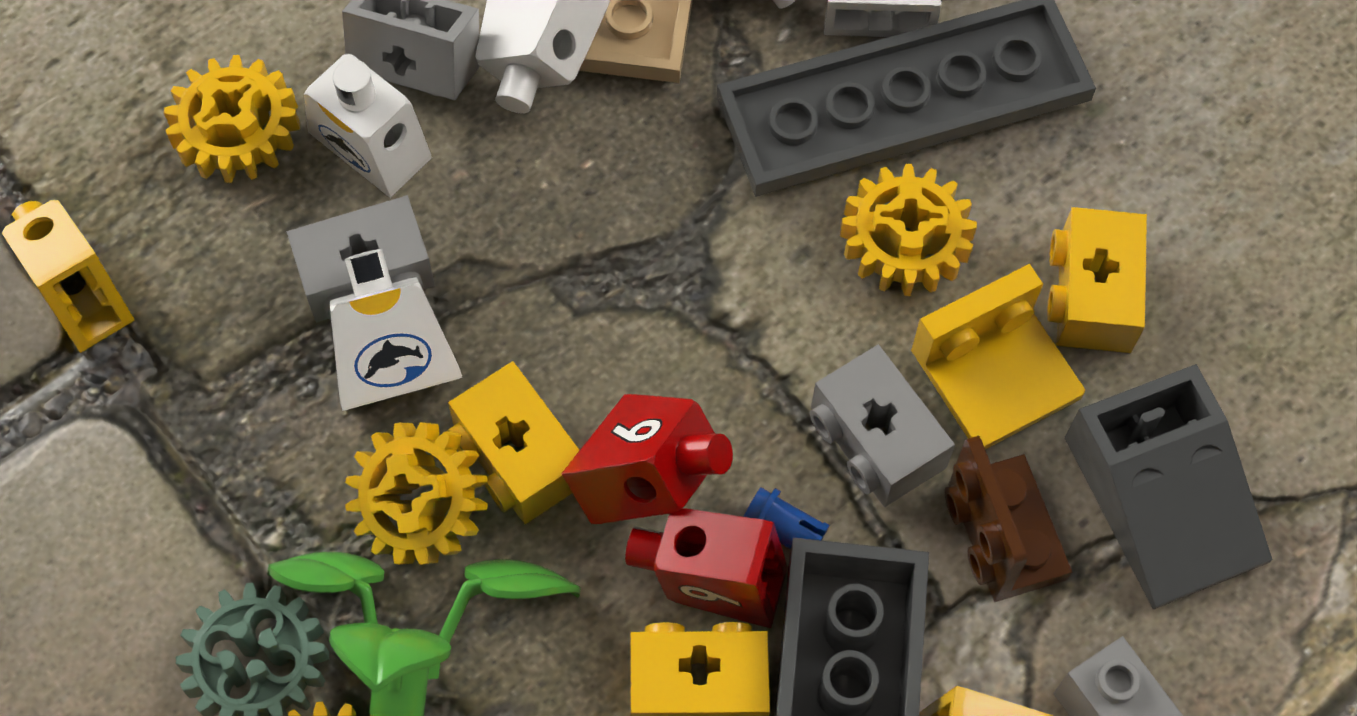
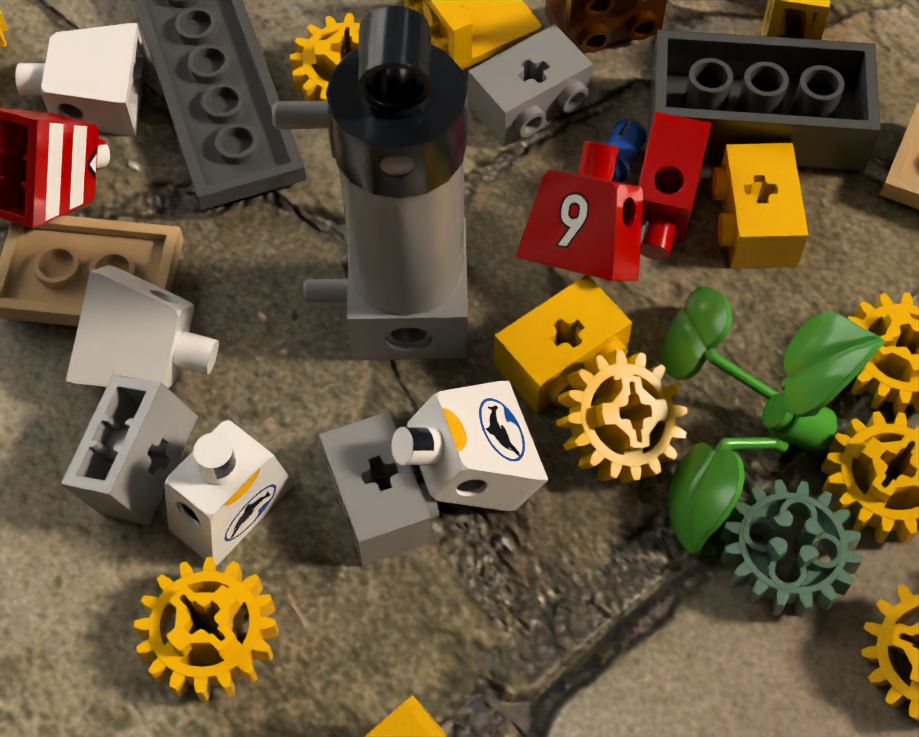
camera: 90 degrees left, 5 degrees down
none -> piece [272,6,468,360]

